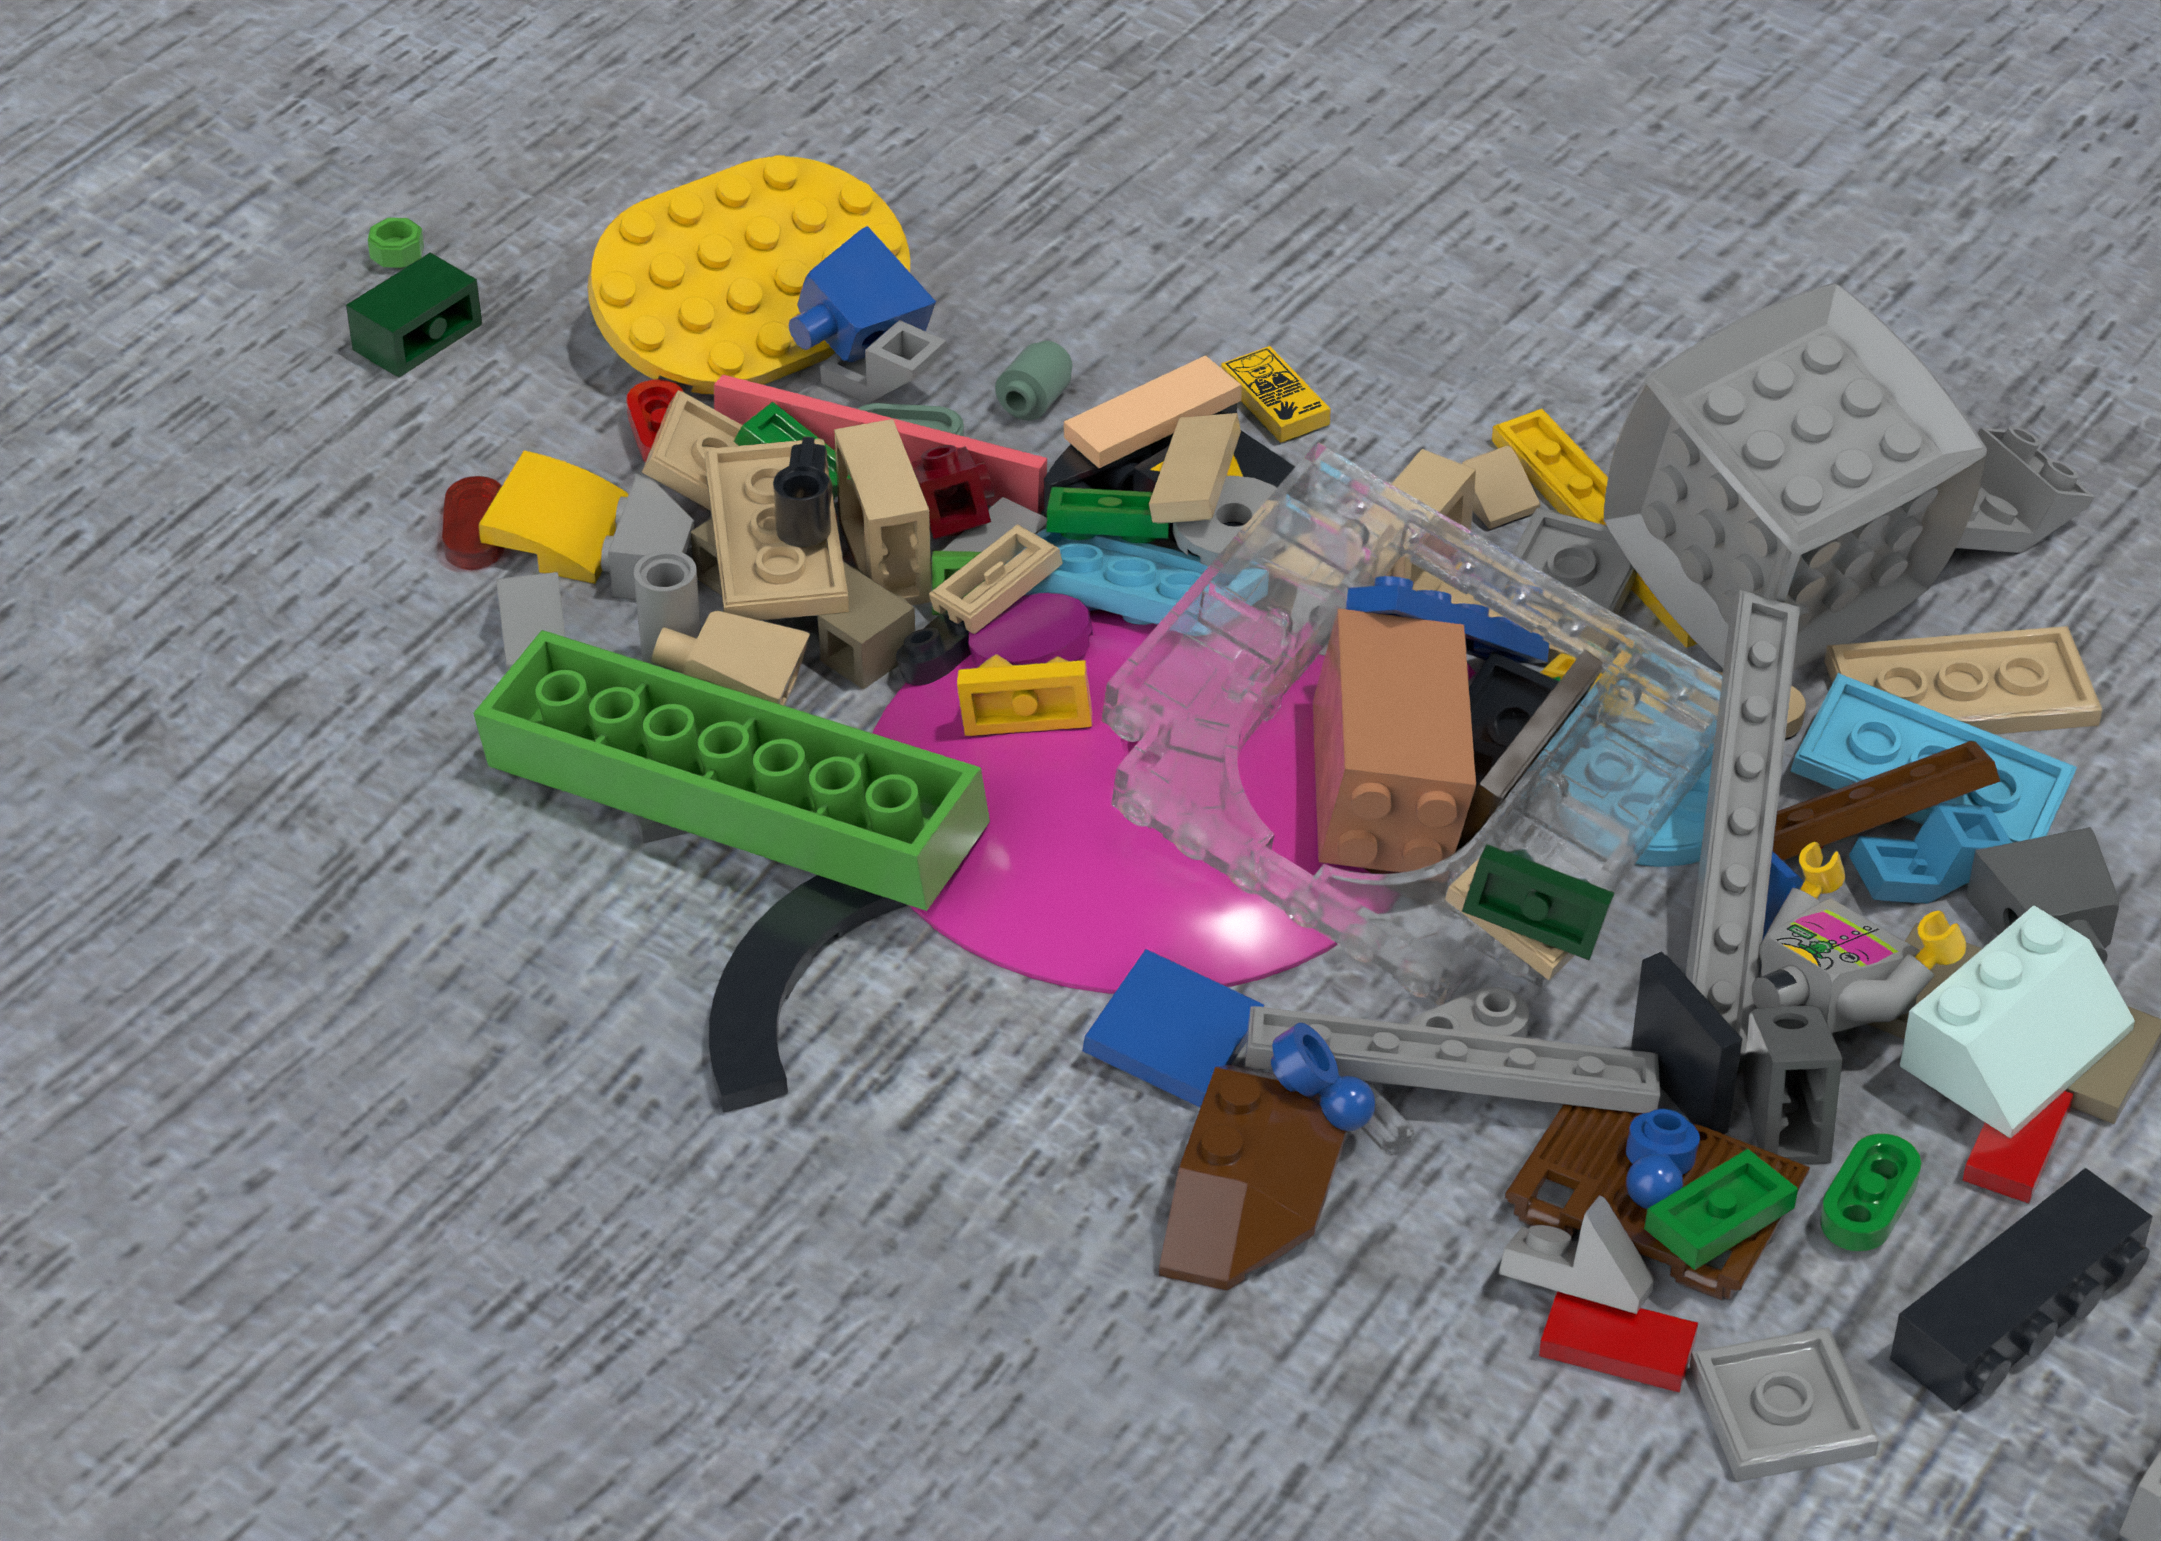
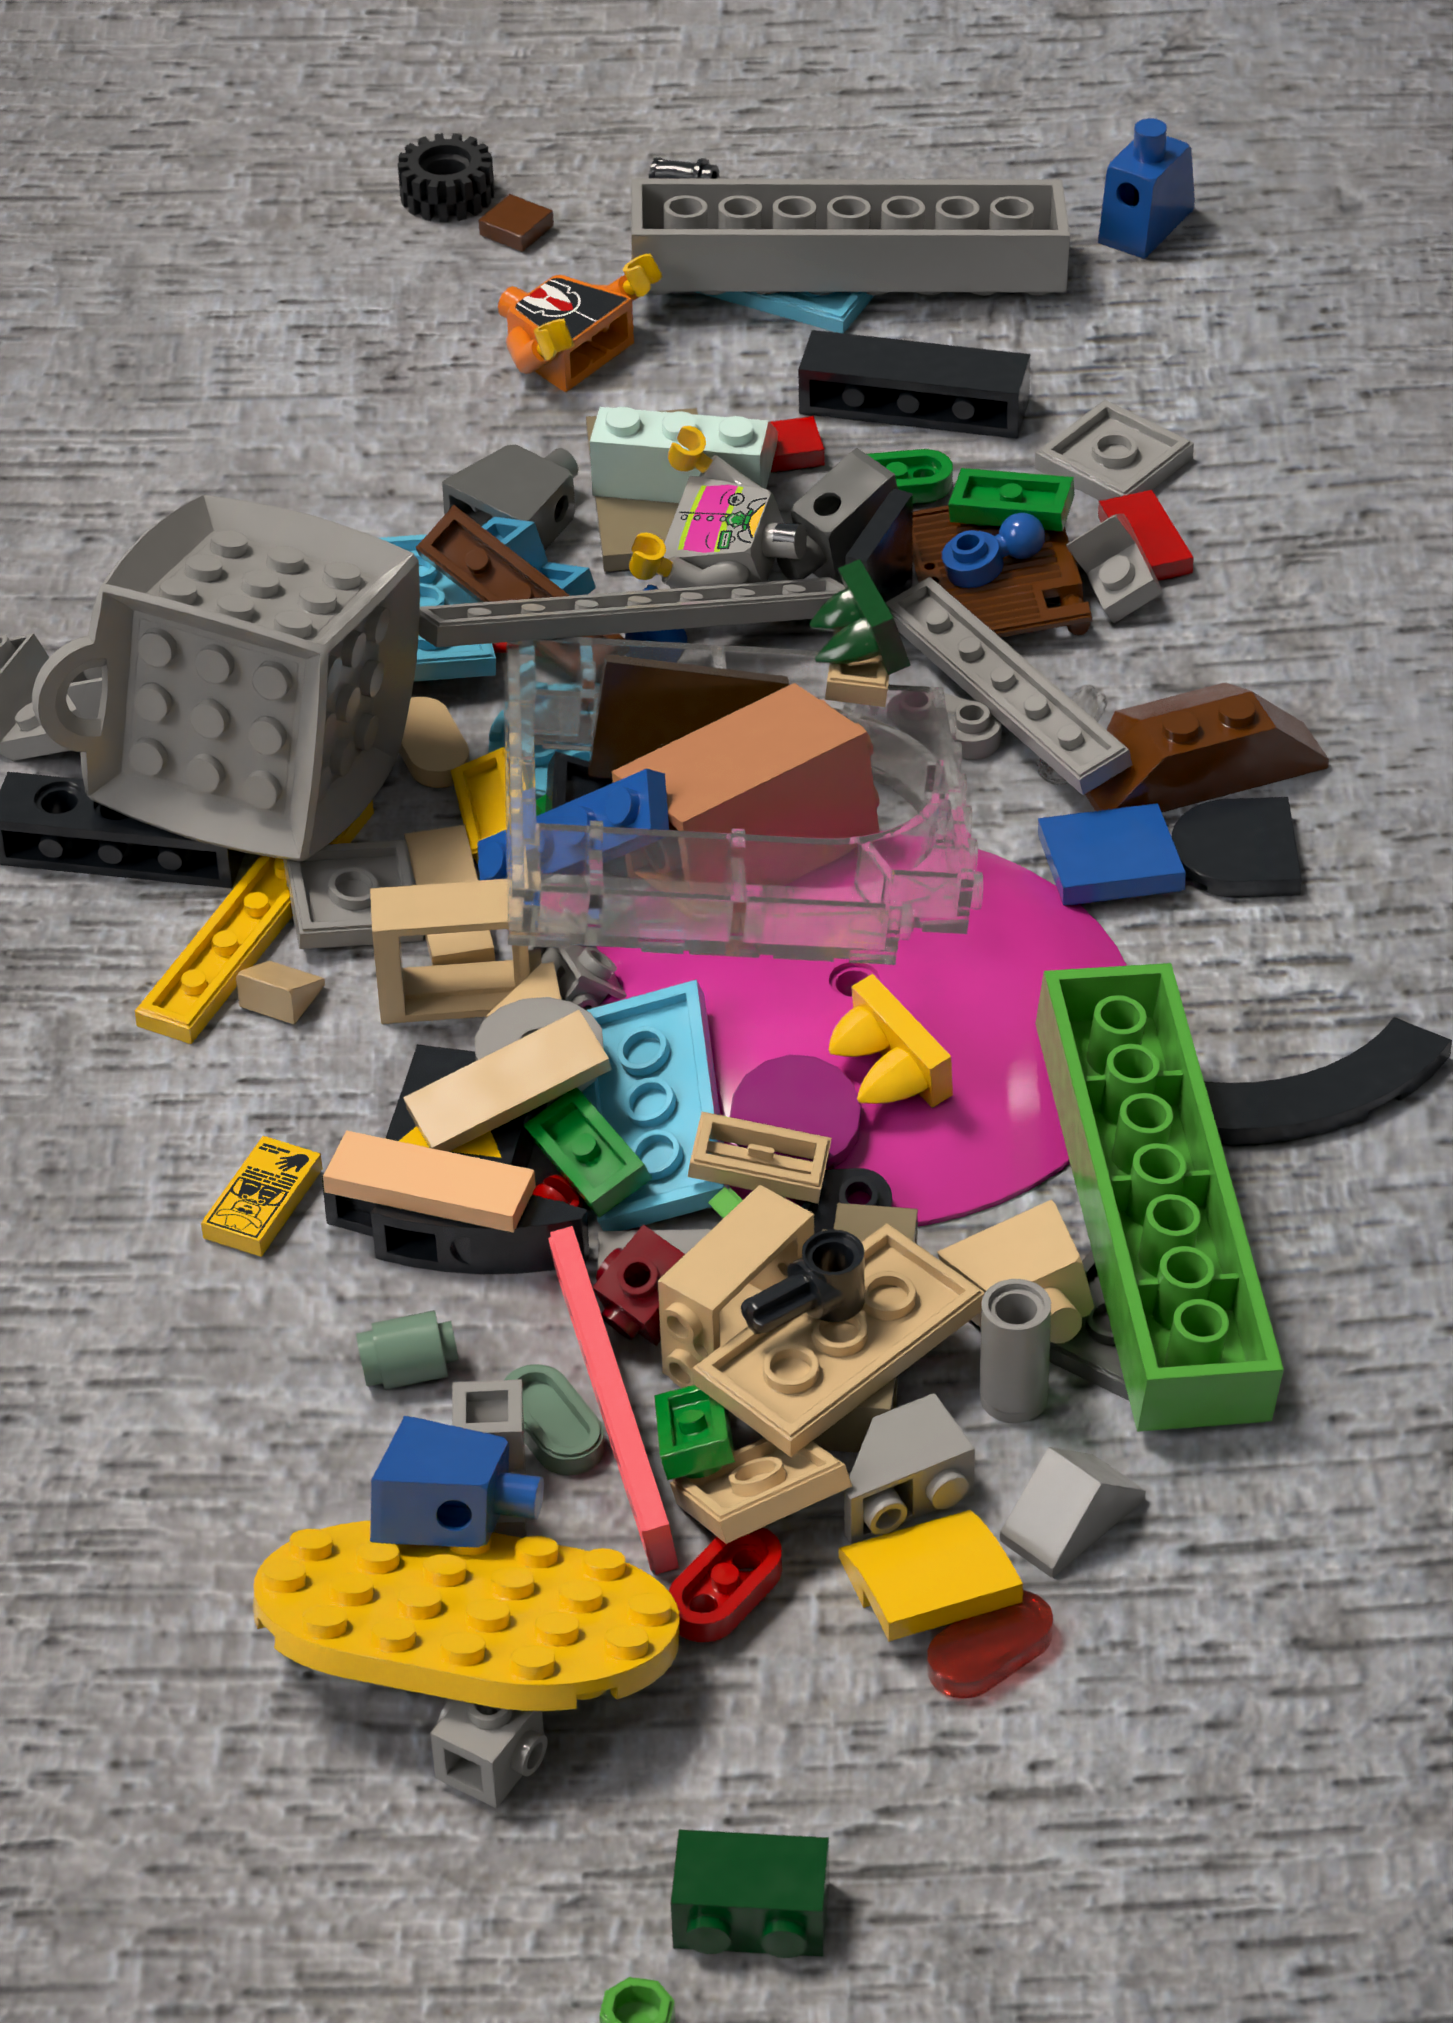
camera: 125 degrees left, 0 degrees up
blue plate [1271,1023,1375,1131] -> none
none -> black tile [1171,797,1302,898]

